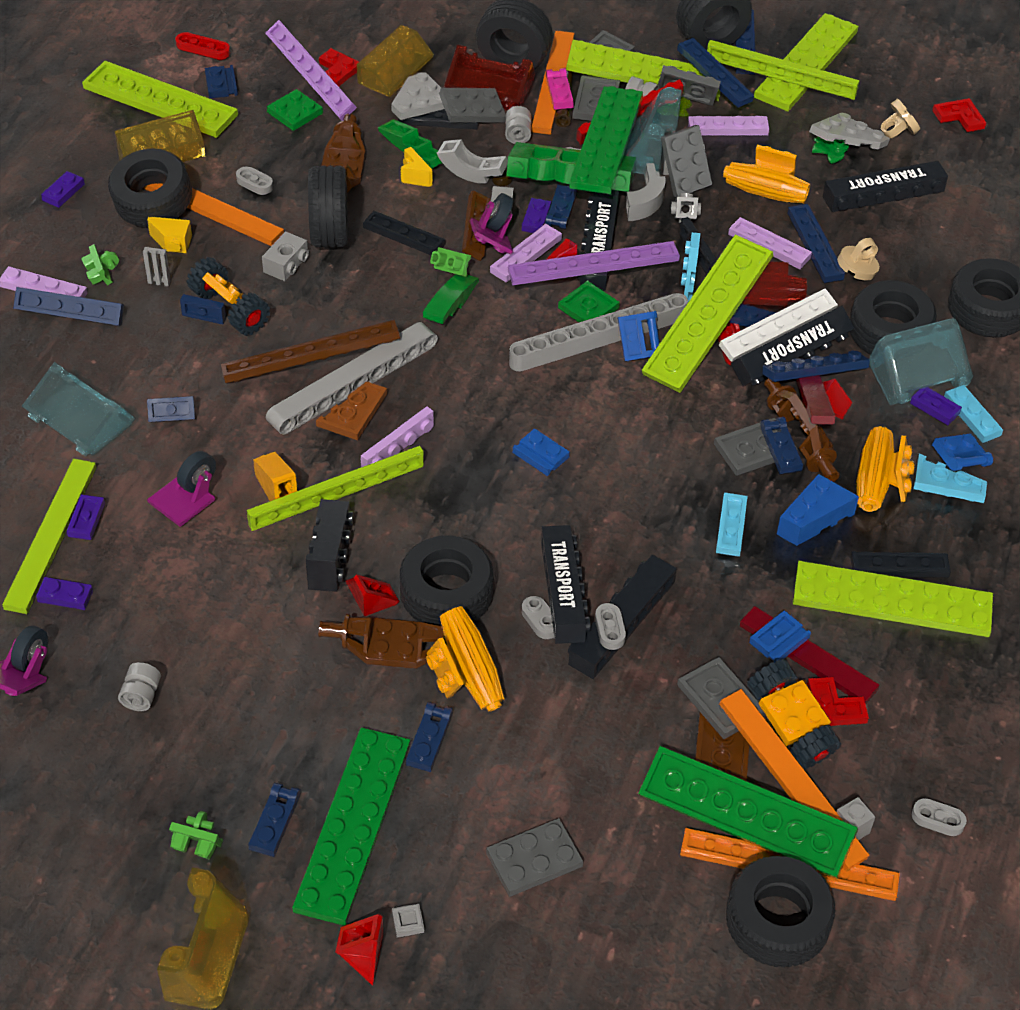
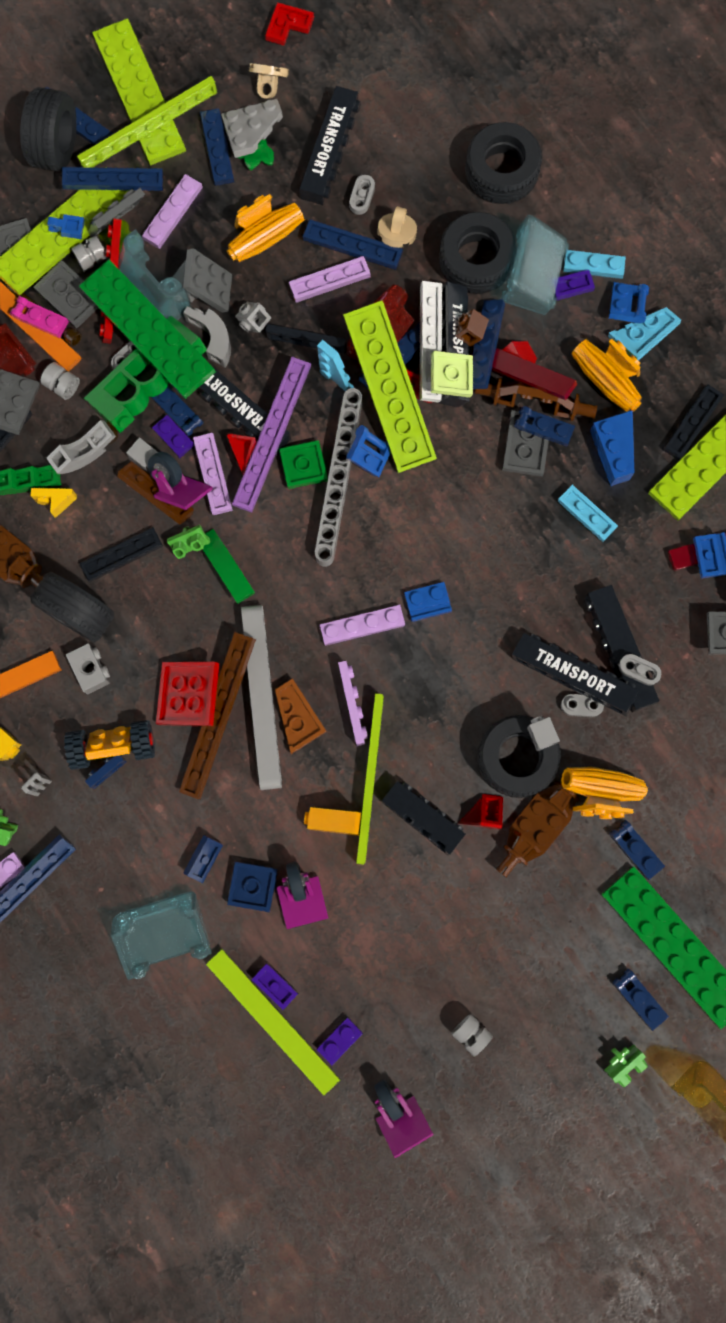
camera: 50 degrees left, 30 degrees up
none -> blue plate [47,214,84,239]
none -> red plate [156,662,219,726]
none -> dark blue plate [200,108,234,186]
none -> dark blue plate [227,862,278,912]
none -> lavender plate [320,605,405,646]
none -> light grey plate [349,175,375,215]
none -> yellowish green plate [431,351,473,397]
none -> reddish brown brick [455,309,489,346]
none -> light grey brick [527,716,560,751]

